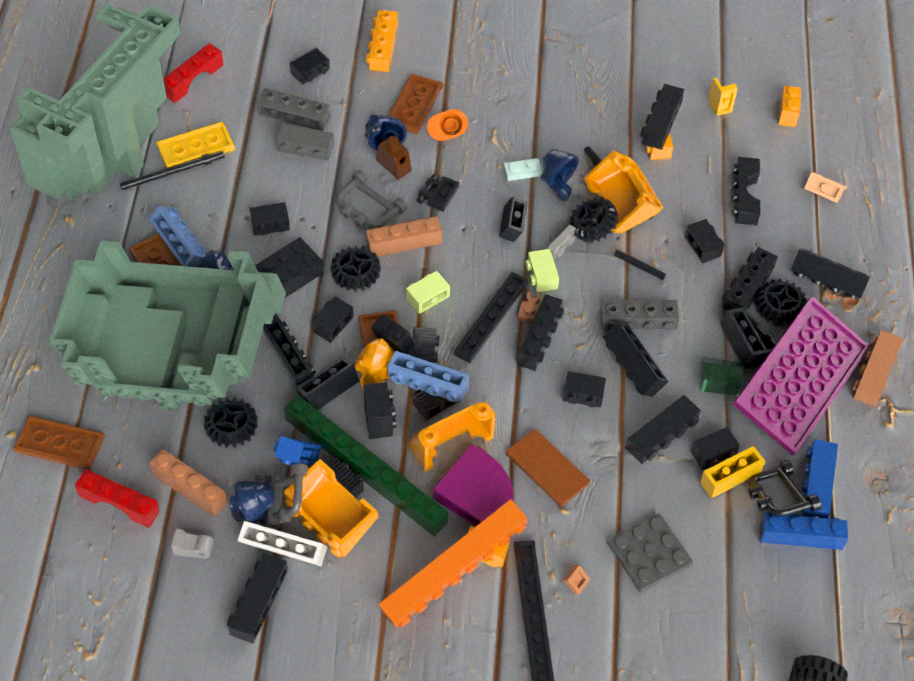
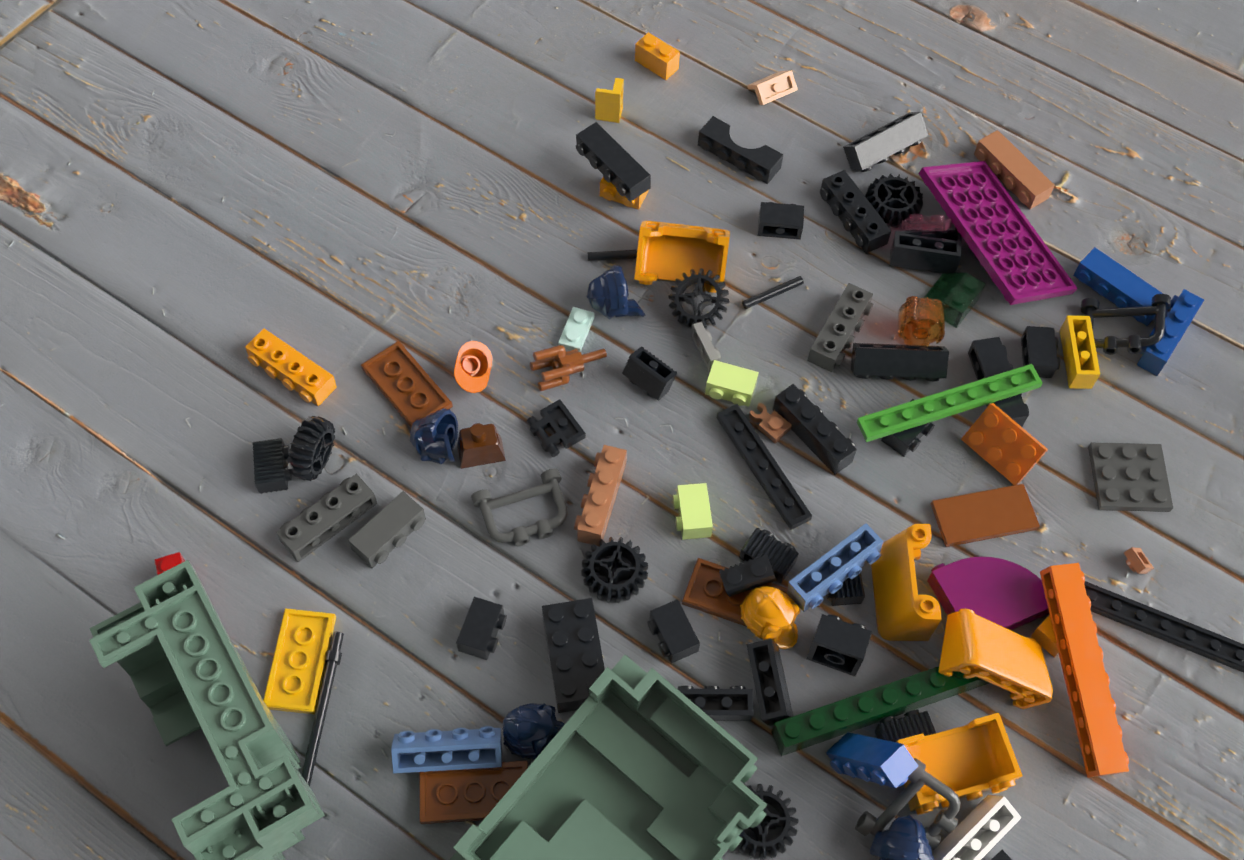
camera: 60 degrees left, 5 degrees up
none -> black gear [287,416,335,481]
none -> dark orange plant [530,345,607,391]
none -> bright green plate [857,364,1042,442]
none -> clear orange brick [898,296,945,346]
none -> clear pink wing [902,214,952,231]
none -> light orange windscreen [938,609,1053,709]
none -> orange plate [961,403,1048,485]

